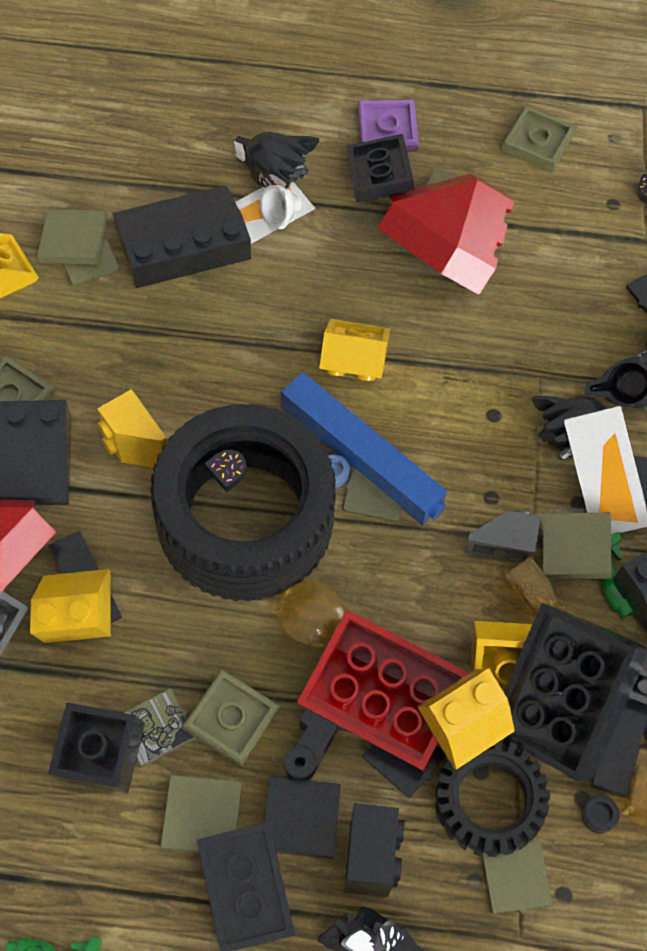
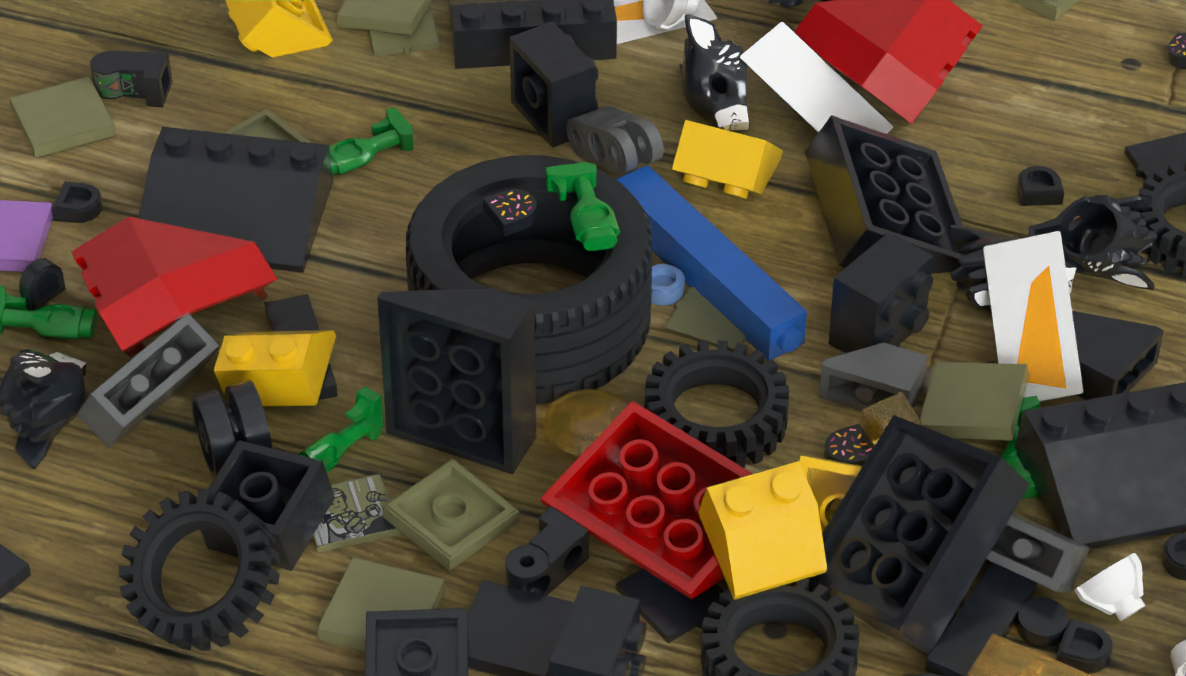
camera: 15 degrees right, 20 degrees down
yellow slope [97,389,167,468] -> none
none -> black tyre [119,489,280,651]
none -> black wheel [191,380,273,478]
none -> green piece [299,386,383,473]
none -> green piece [329,107,414,176]
none -> black slope [377,289,537,474]
none -> black brick [510,22,599,148]
none -> green piece [545,162,620,251]
none -> dark grey piece [566,105,664,174]
none -> black tyre [644,340,789,468]
none -> black piece [679,14,749,131]
none -> white sticker [740,22,893,134]
none -> black slope [805,115,963,273]
none -> black tile [824,424,874,466]
none -> black brick [828,232,933,353]
none -> black tile [1017,166,1064,206]

